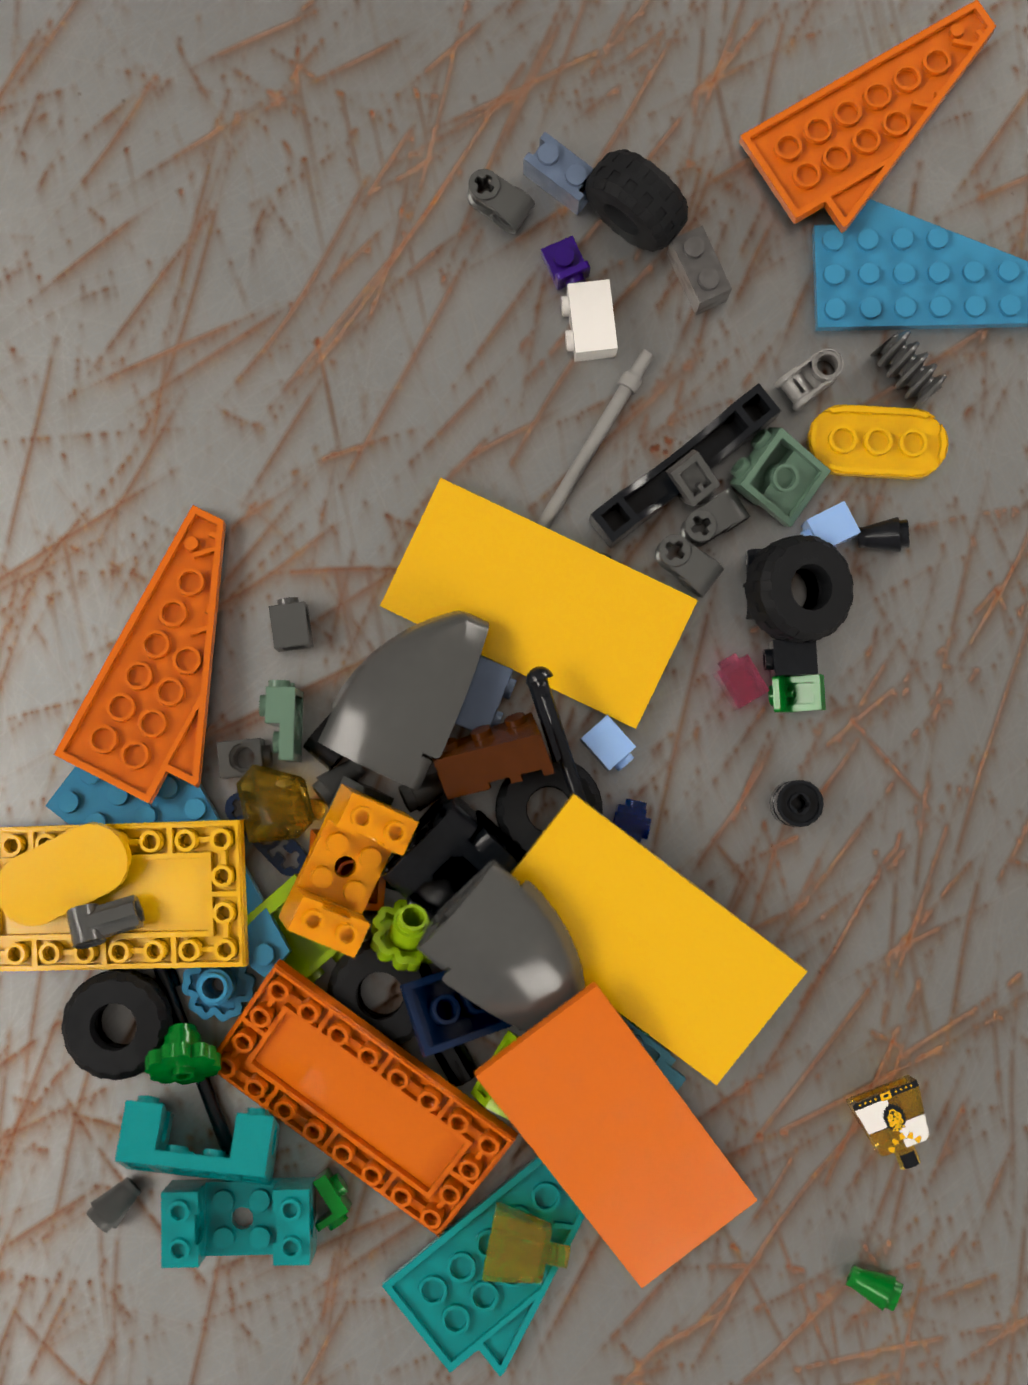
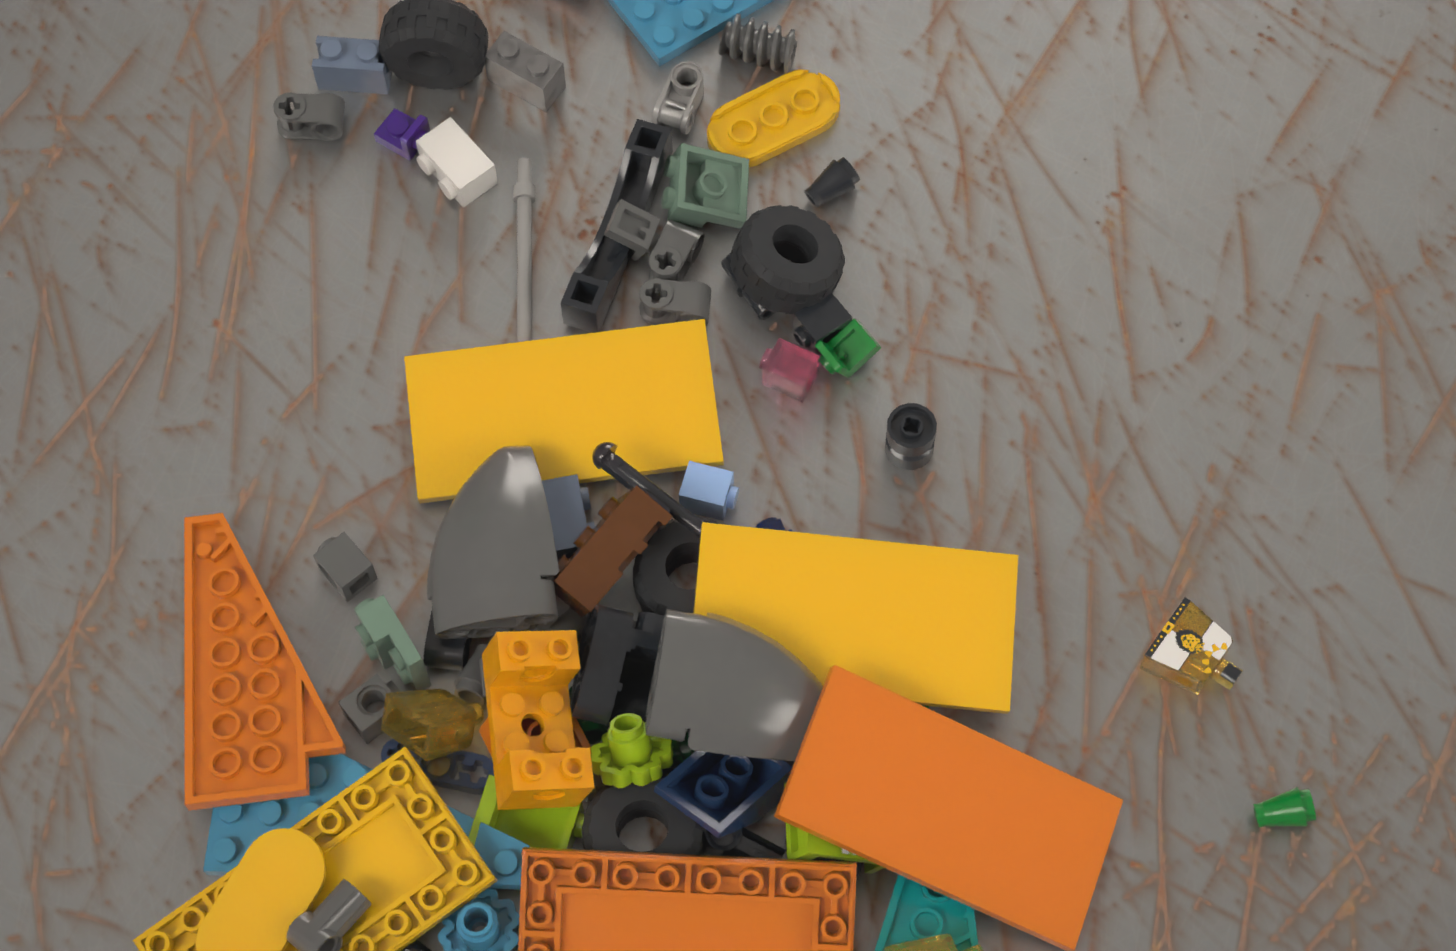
camera: 30 degrees left, 20 degrees down
light blue brick [800,501,861,547] -> none

